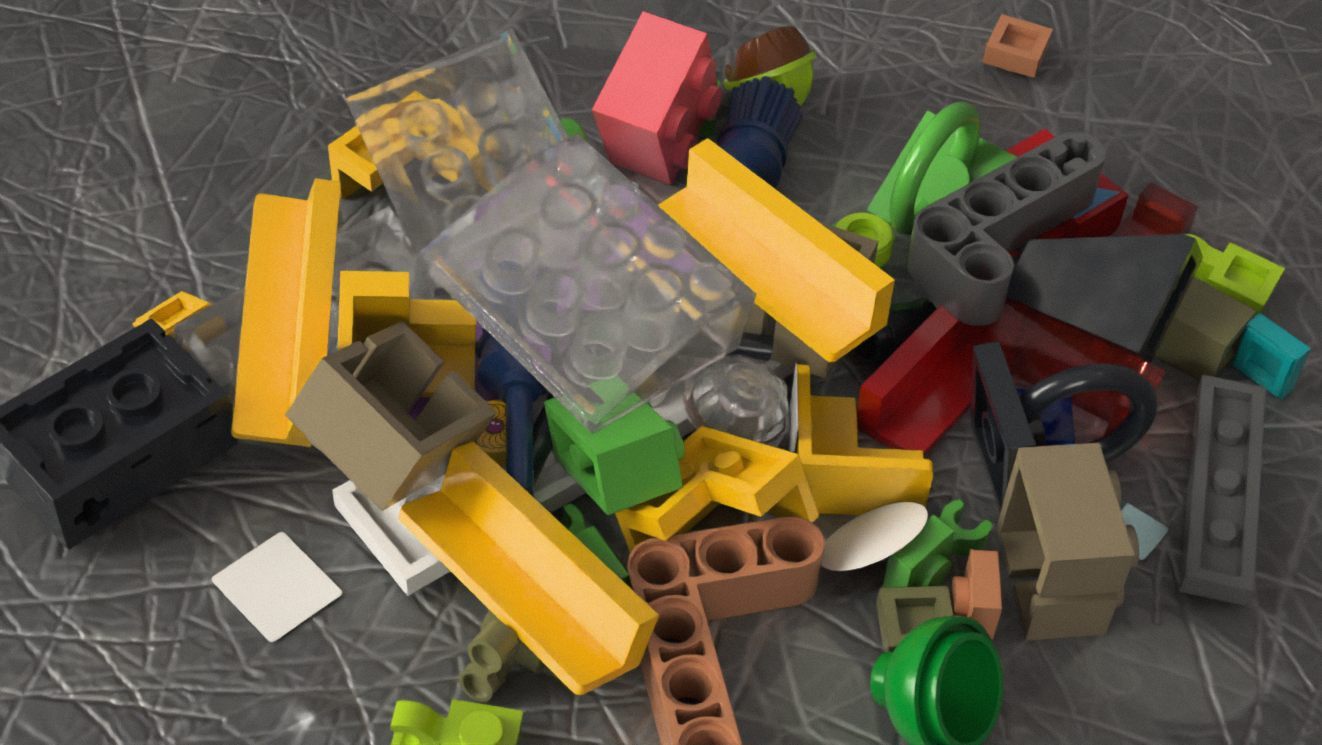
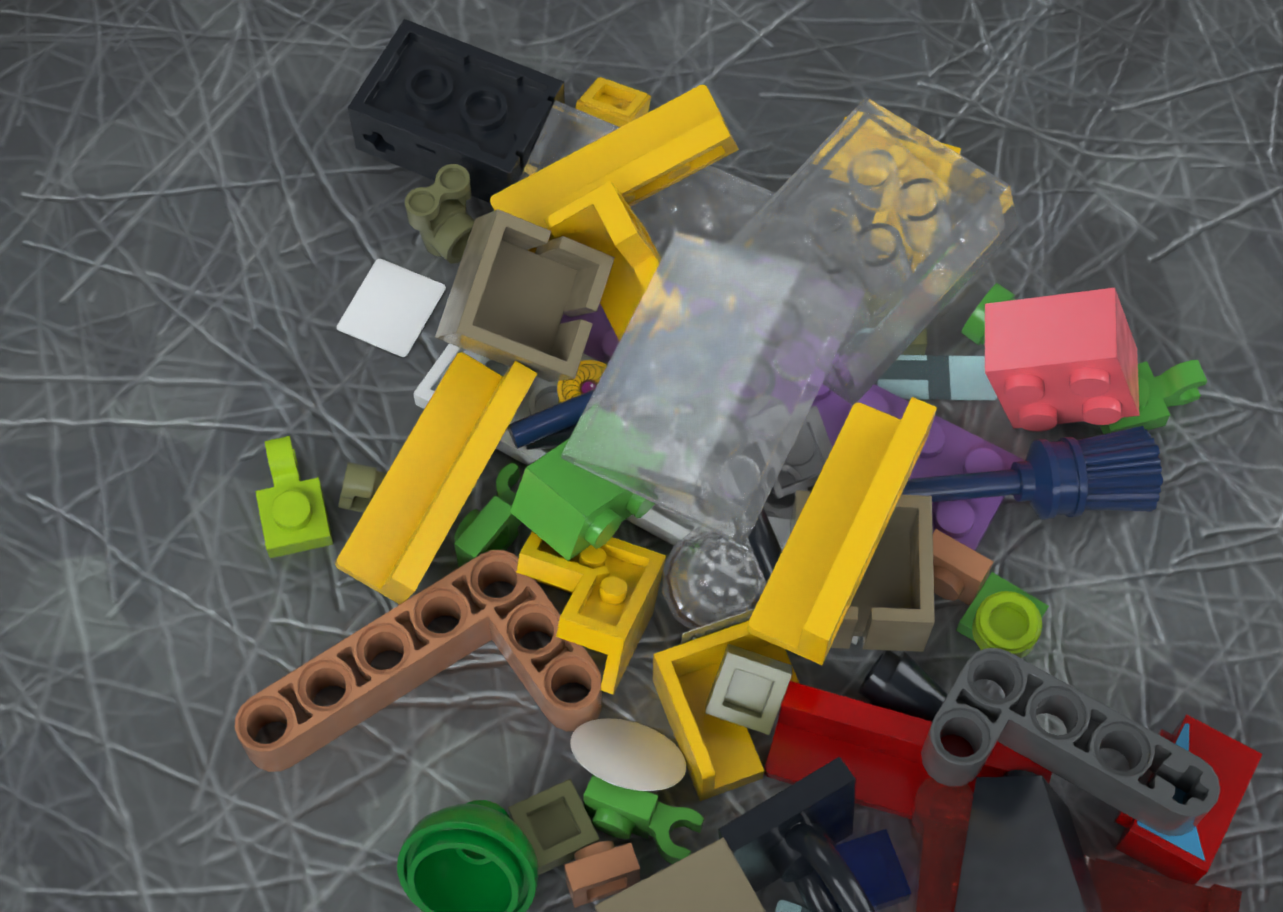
camera: 70 degrees right, 15 degrees up
reddish brown piece [723,26,817,106] -> none
bright green tile [867,101,1017,238] -> none
none -> olive plate [405,164,475,264]
none -> plate [705,644,792,735]

